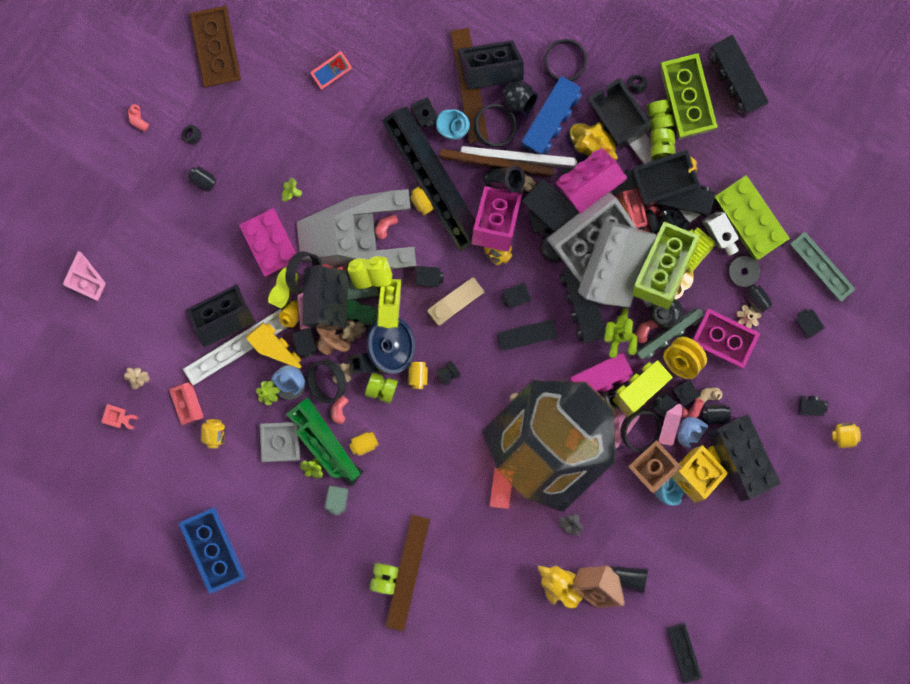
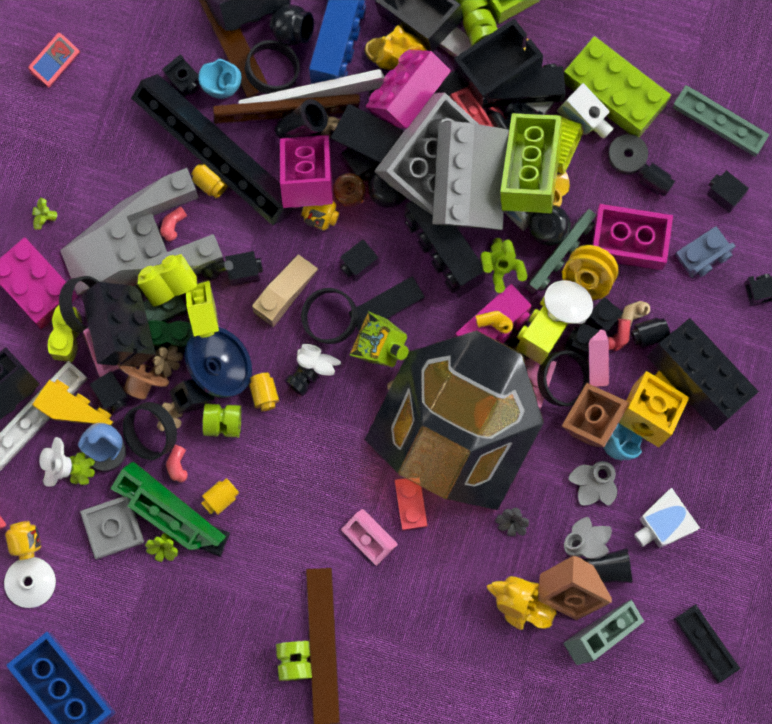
camera: 15 degrees left, 10 degrees down
yellow brick [279,300,300,327] -> none
sand green brick [325,485,349,515] -> none
coral arm [635,320,659,343] -> none
medium blue hair [677,417,708,448] -> none
tan plant [736,305,761,329] -> none
none -> white dish [4,557,56,608]
none -> white plate [40,437,71,487]
none -> black bar [201,260,233,280]
none -> white plate [296,344,341,376]
none -> black tyre [301,288,358,344]
none -> clear orange head [333,173,366,207]
none -> bright pink slope [341,509,398,566]
none -> lime torso [350,311,408,367]
none -> yellow arm [475,311,513,334]
none -> white dish [544,280,593,324]
none -> sand green slope [563,600,644,665]
none -> light grey plate [564,517,612,559]
none -> light grey plate [568,461,617,506]
none -> white torso [634,488,700,548]
none -> sand blue bracket [675,226,736,278]

